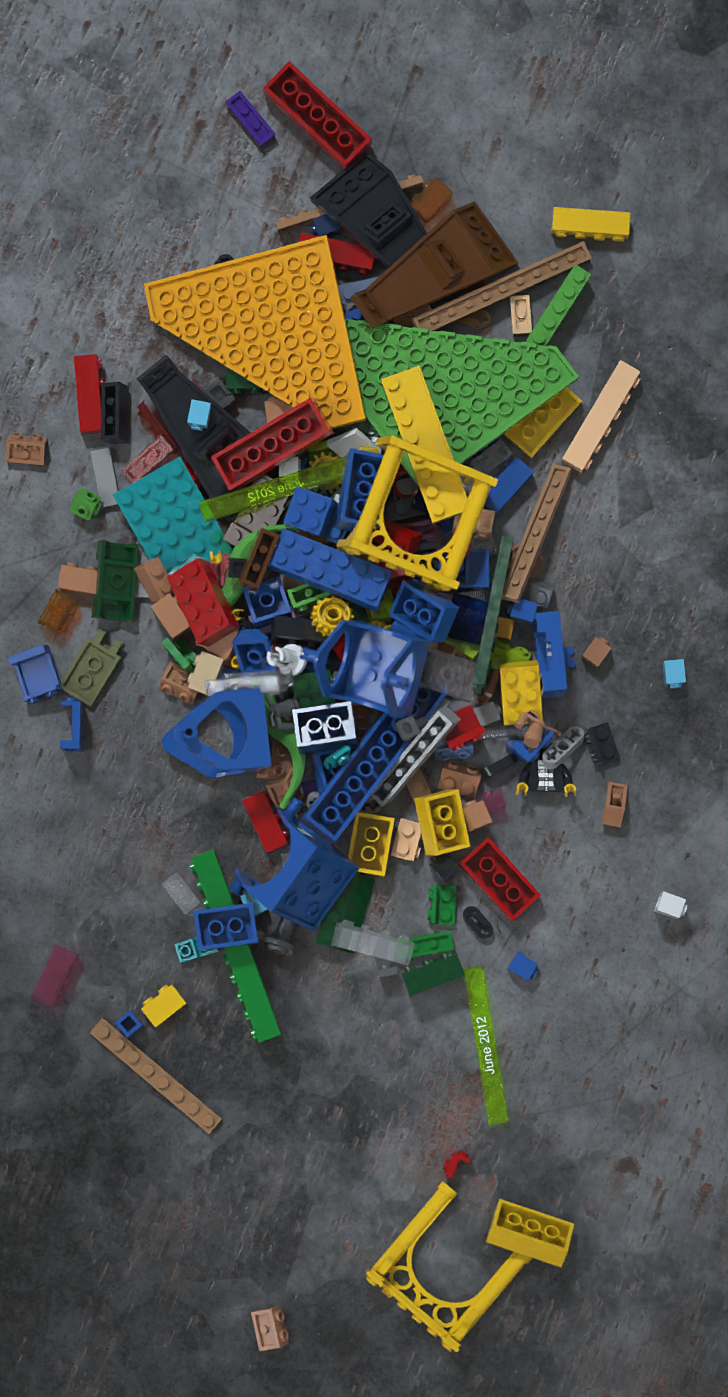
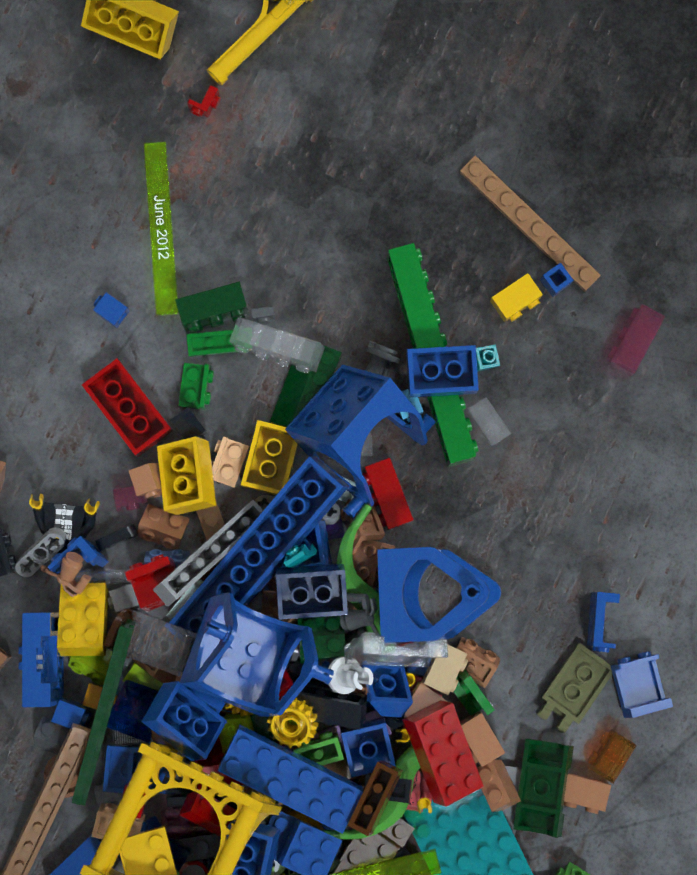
camera: 175 degrees right, 0 degrees up
dark grey bracket [395,716,428,742] -> none
black beam [462,906,493,939] -> none

